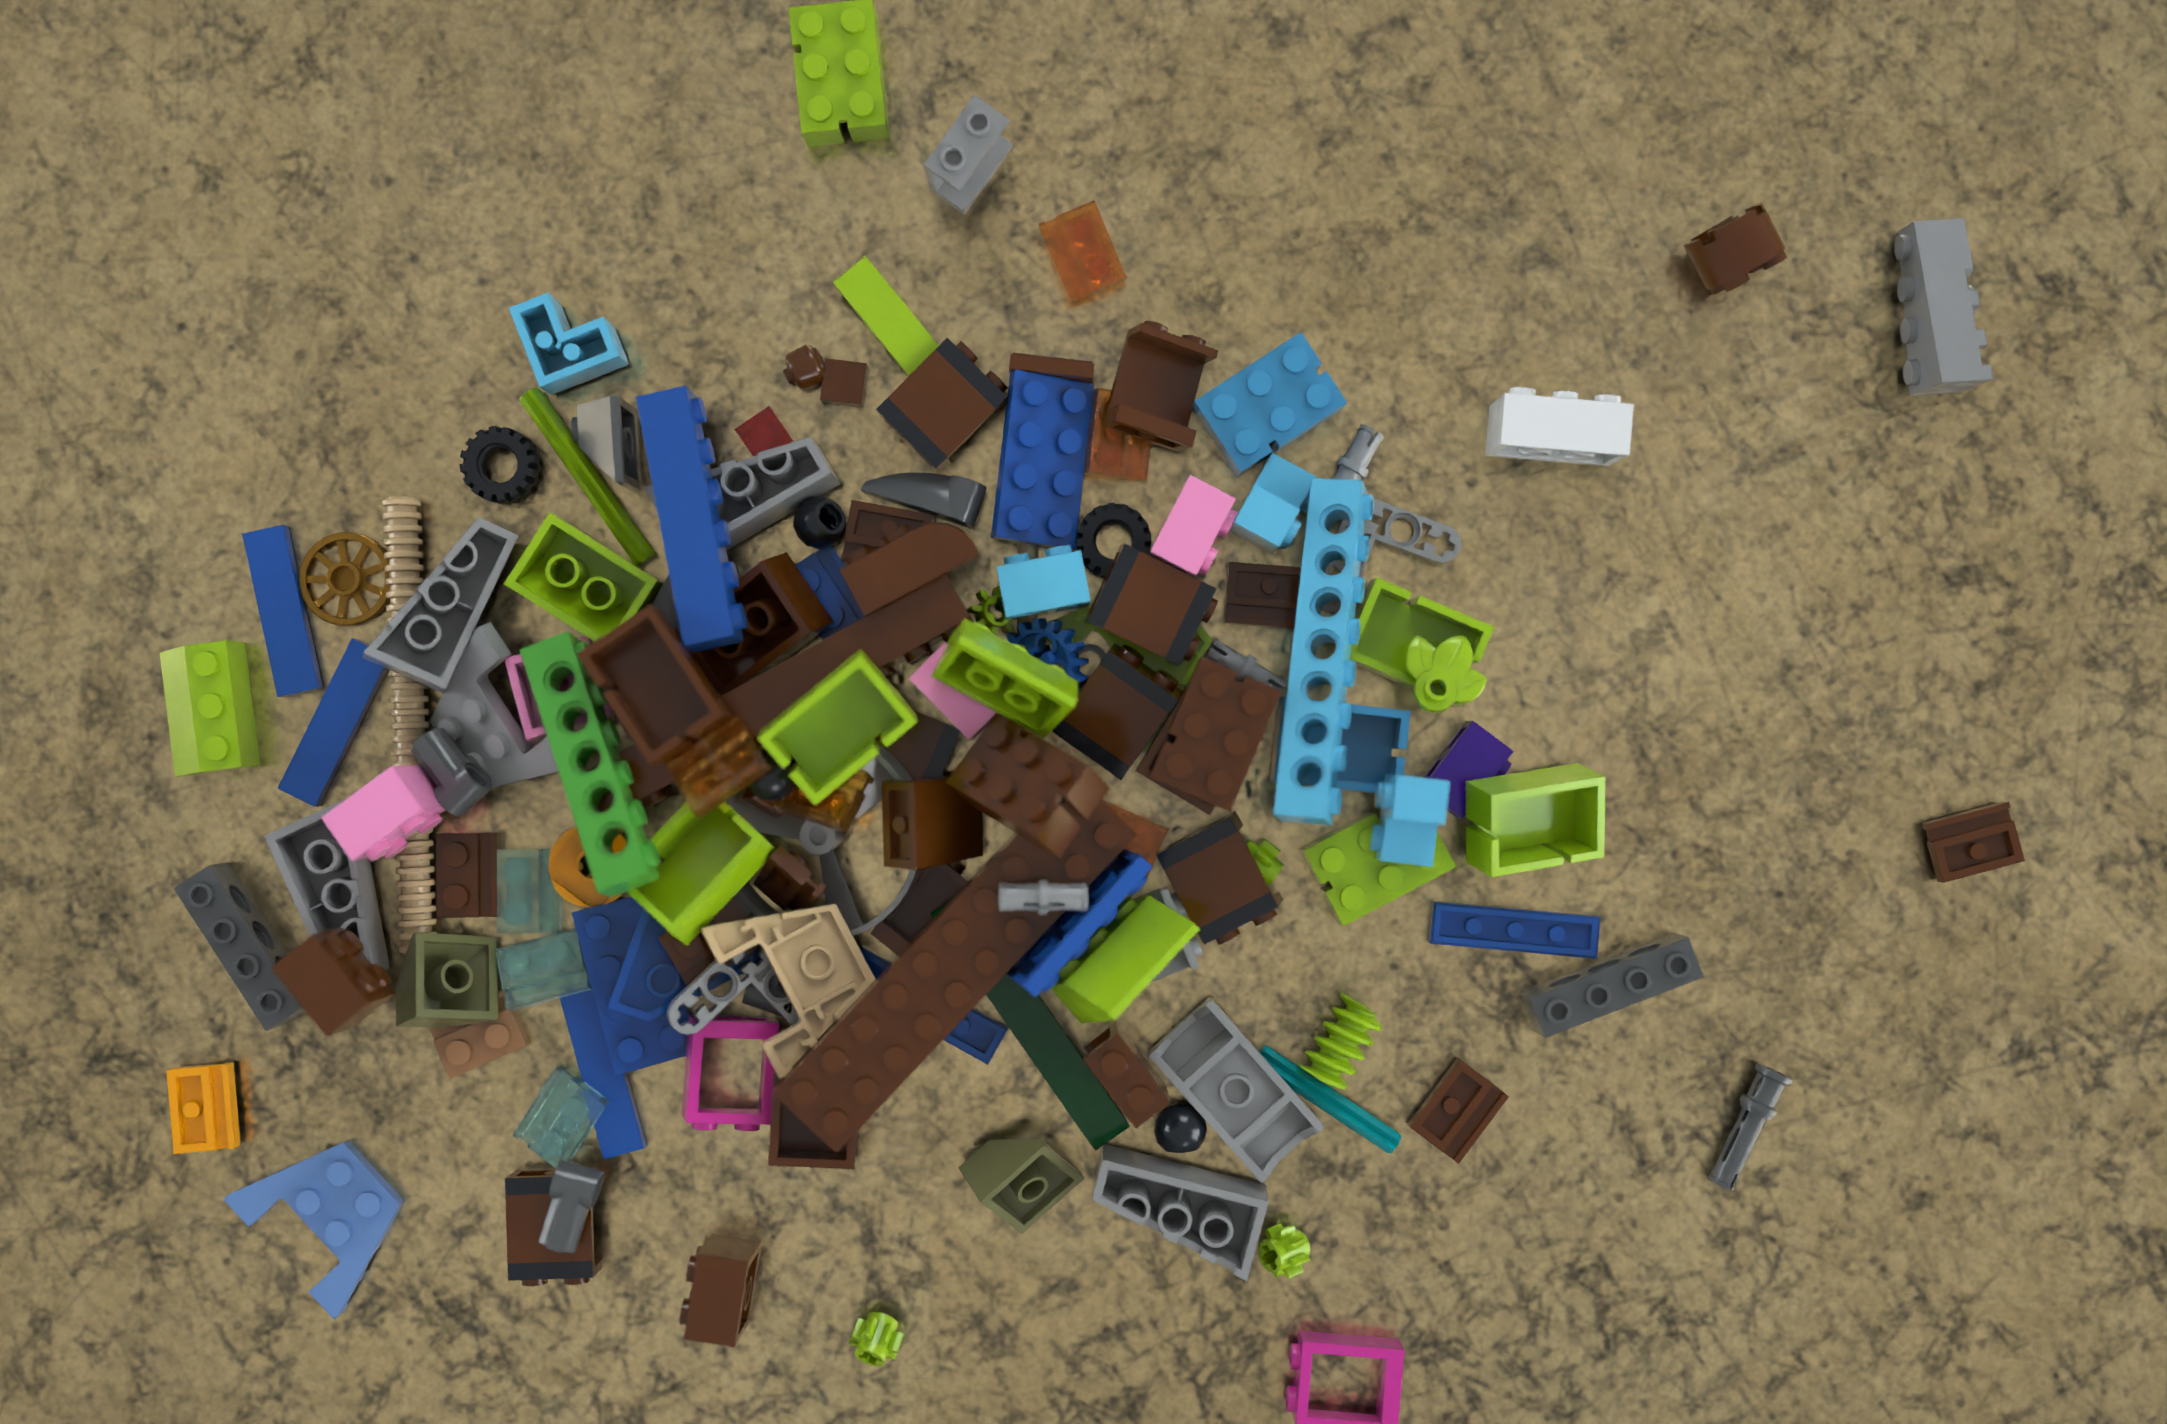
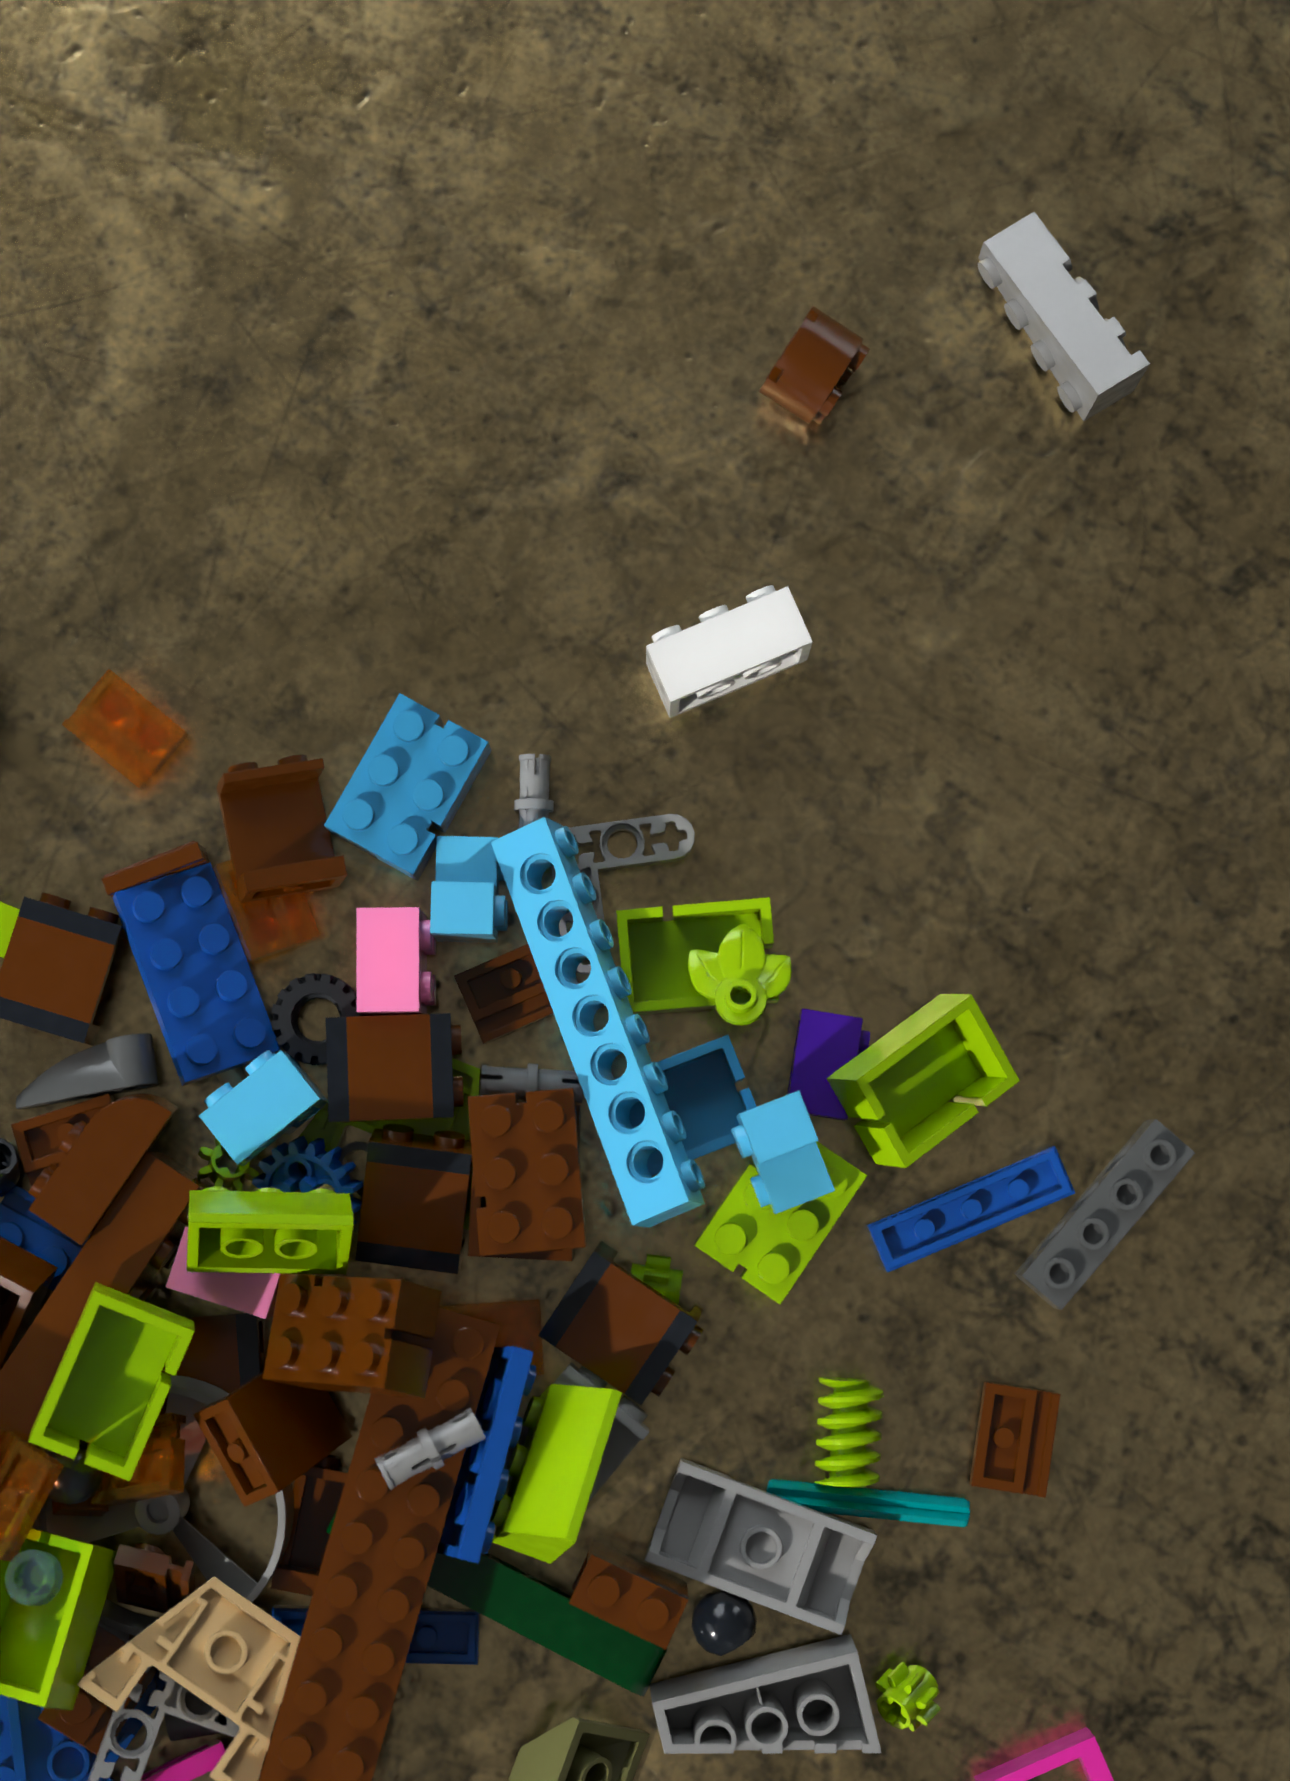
camera: 30 degrees left, 5 degrees down
none -> clear light blue tile [5,1550,63,1606]

